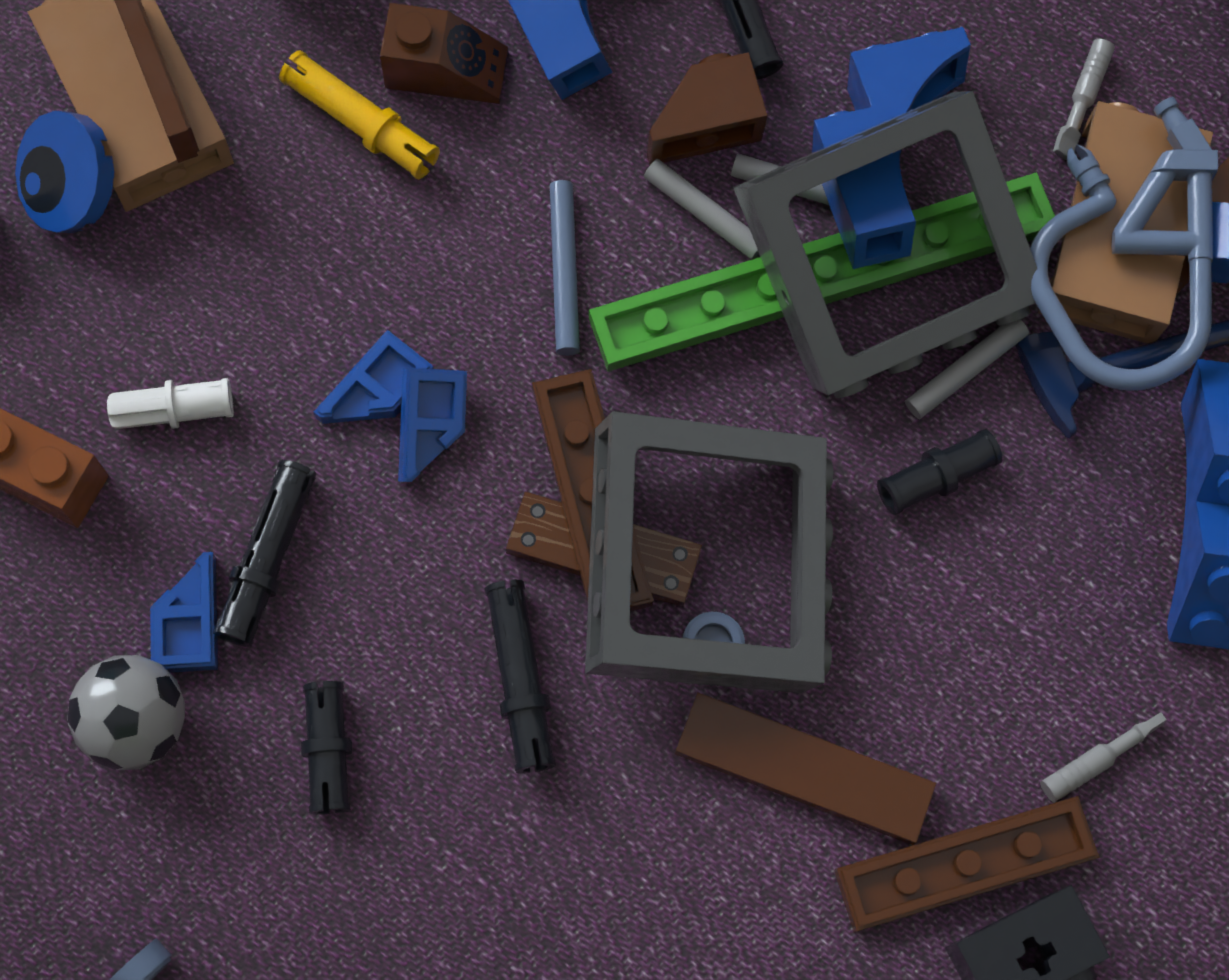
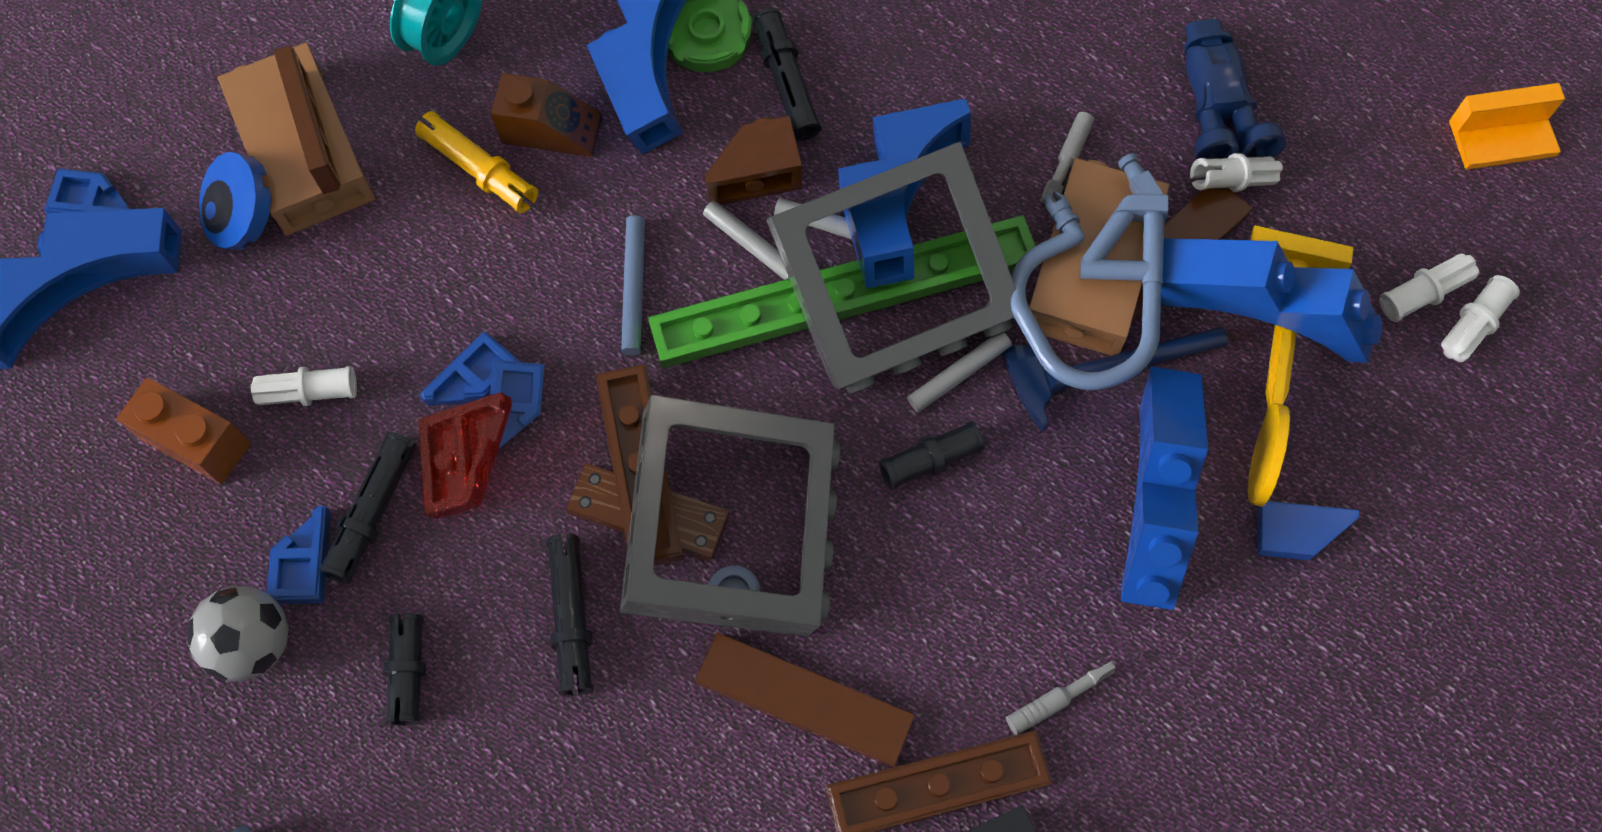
camera: 10 degrees right, 5 degrees down
none -> clear red wing [418,392,512,519]

